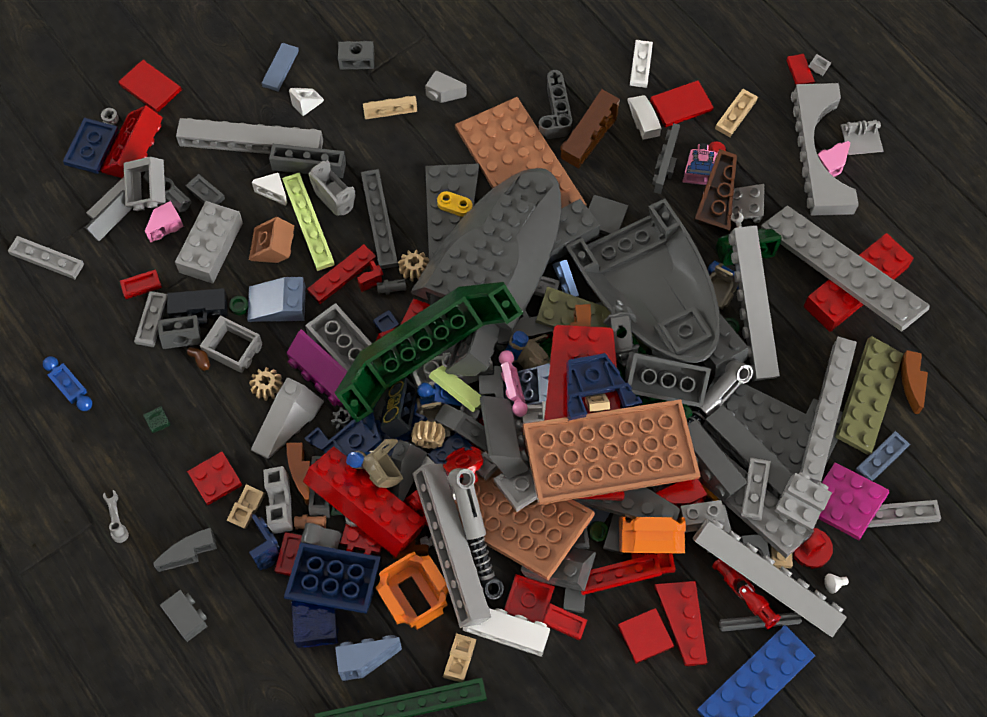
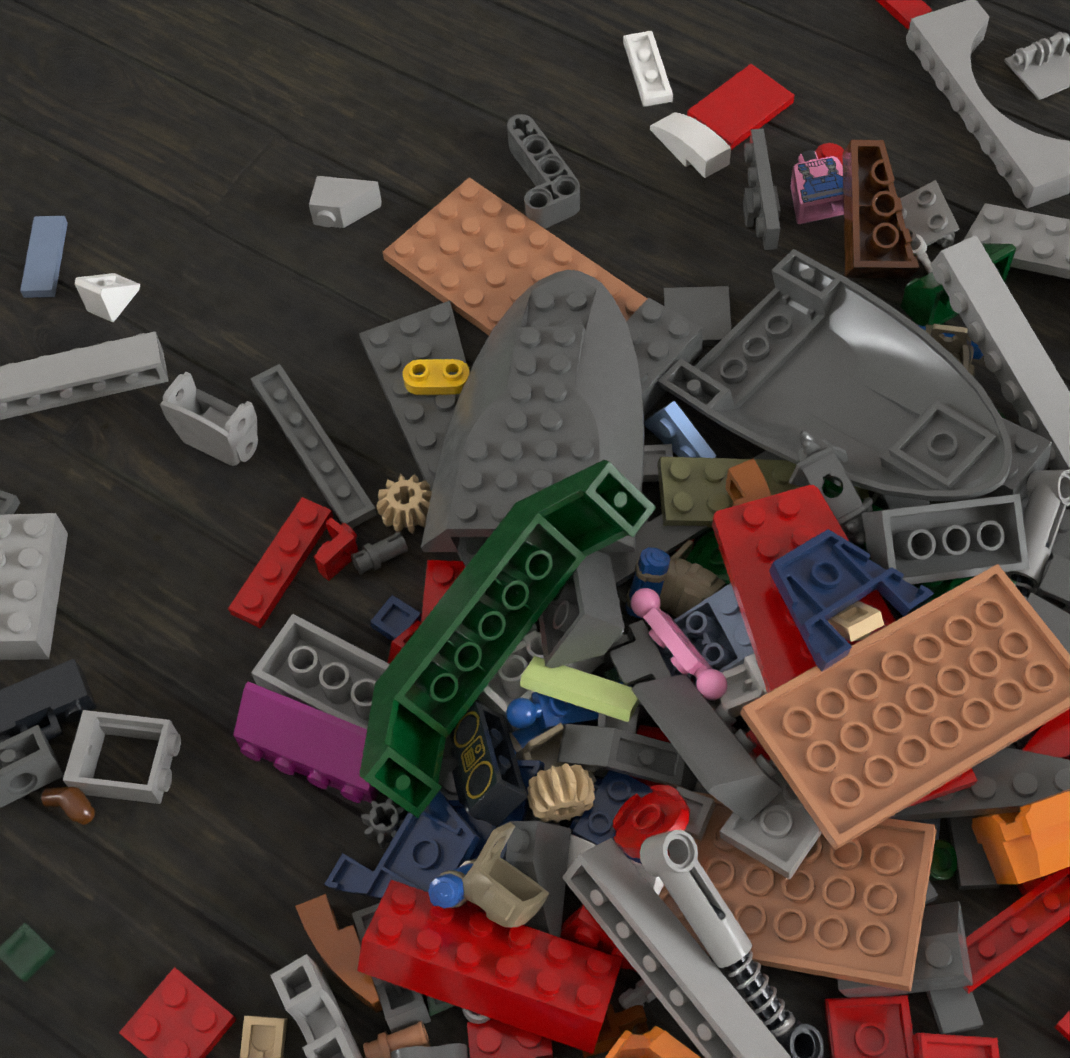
camera: 15 degrees left, 5 degrees down
dark green tile [229,296,248,315] -> none
sand blue slope [247,277,306,322] -> none
nougat slope [249,217,294,263] -> none
tan gear [249,367,283,401] -> none
light grey wedge [251,377,324,459] -> none
white slope [252,173,288,206] -> none
dark grey brick [269,143,346,178] -> none
yellowish green plate [282,173,335,271] -> none
dark grey brick [338,41,374,69] -> none
tan plate [363,96,417,119] -> none
reddish brown wedge [560,89,620,169] -> none
tan plate [715,89,758,137] -> none
bright pink slope [818,141,850,177] -> none

